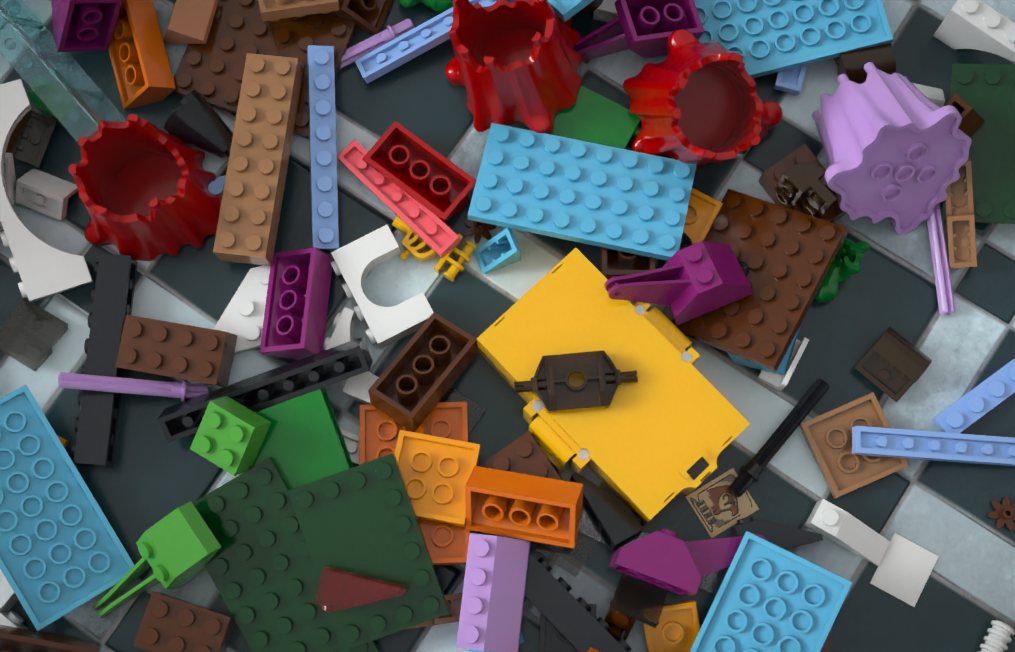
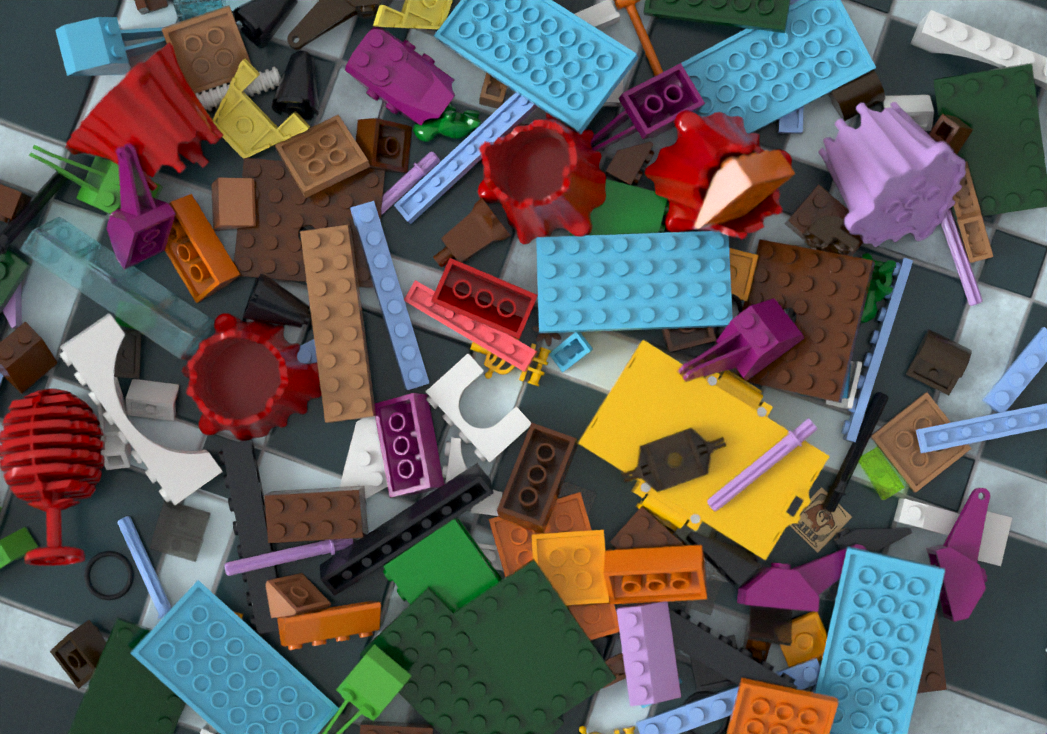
camera: 15 degrees left, 10 degrees up
bright green brick [190,396,271,476] -> none
clear red slope [314,567,409,613] -> none
none -> nougat slope [266,573,331,618]
none -> orange slope [277,601,381,650]
none -> reddish brown piece [433,197,511,268]
none -> reddish brown slope [605,142,655,185]
none -> orange slope [695,150,795,229]
none -> lavender axle [707,419,818,511]
none -> light blue plate [841,258,913,442]
none -> clear neon green slope [859,447,905,500]
none -> magenta slope [926,488,990,622]

